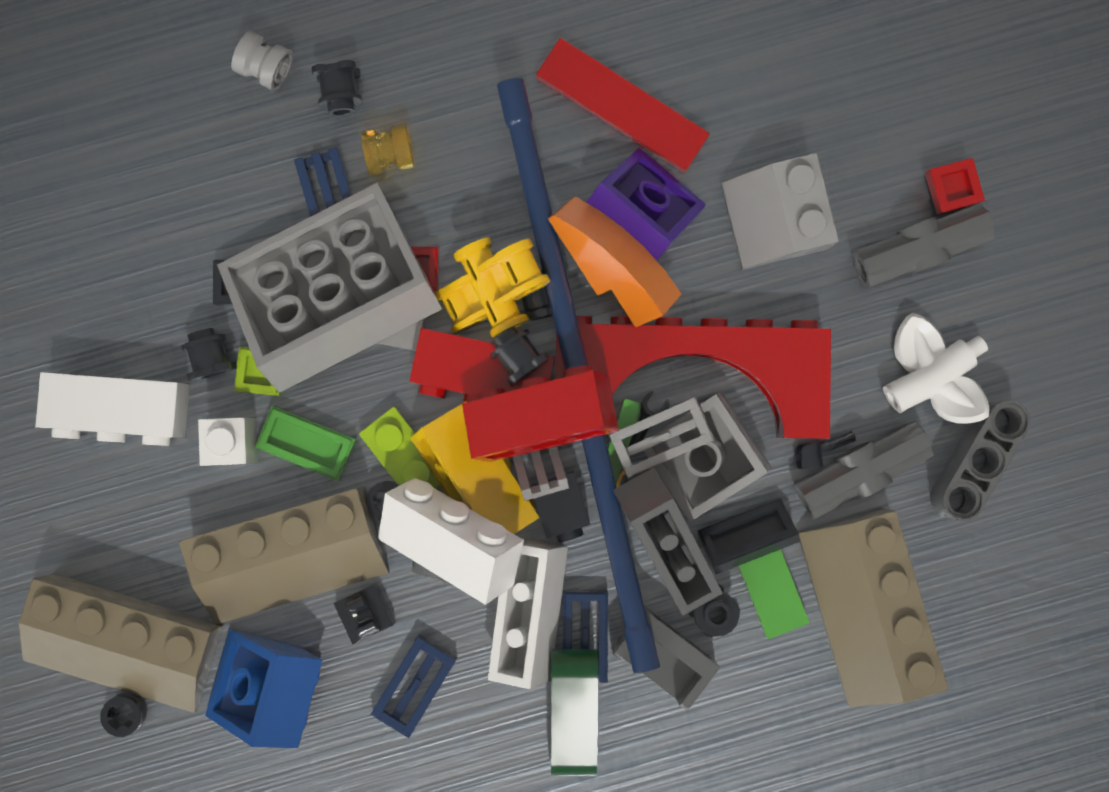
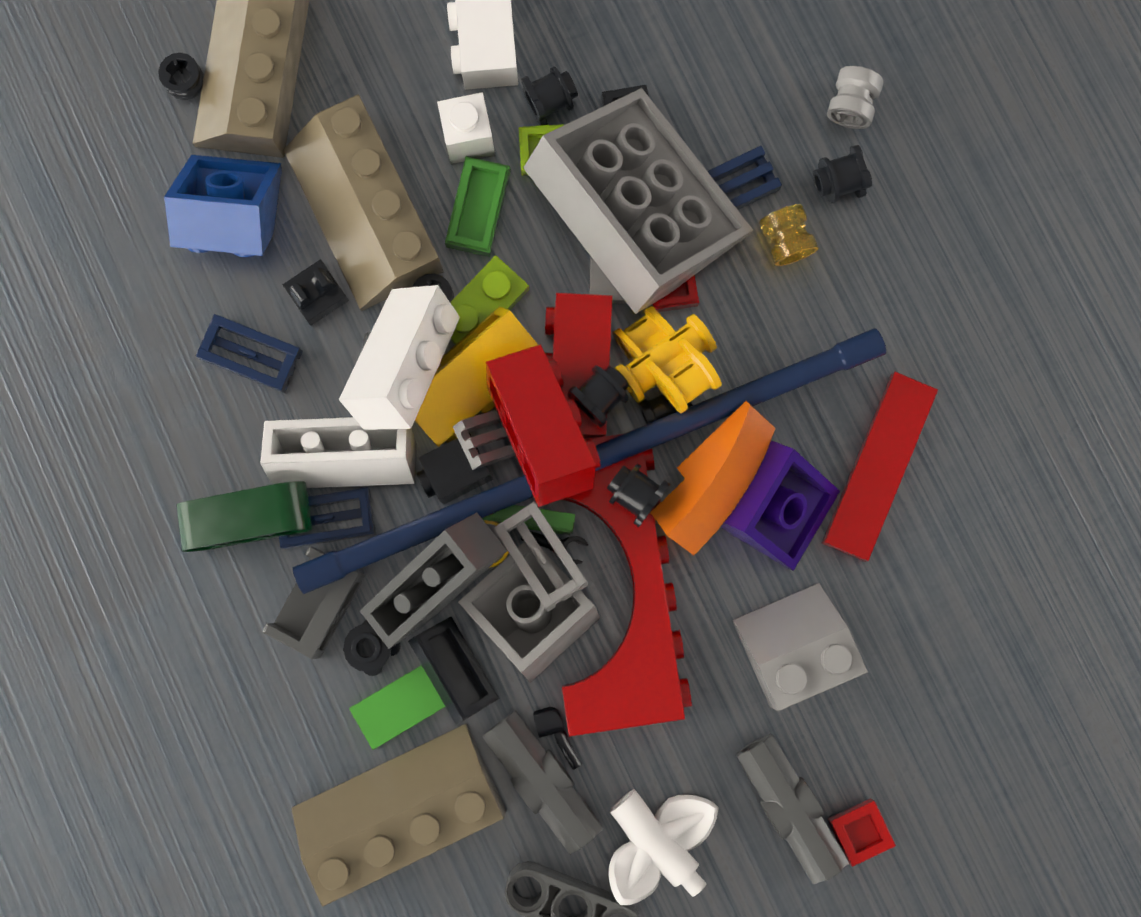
camera: 80 degrees right, 5 degrees down
none -> black brick [607,463,671,527]

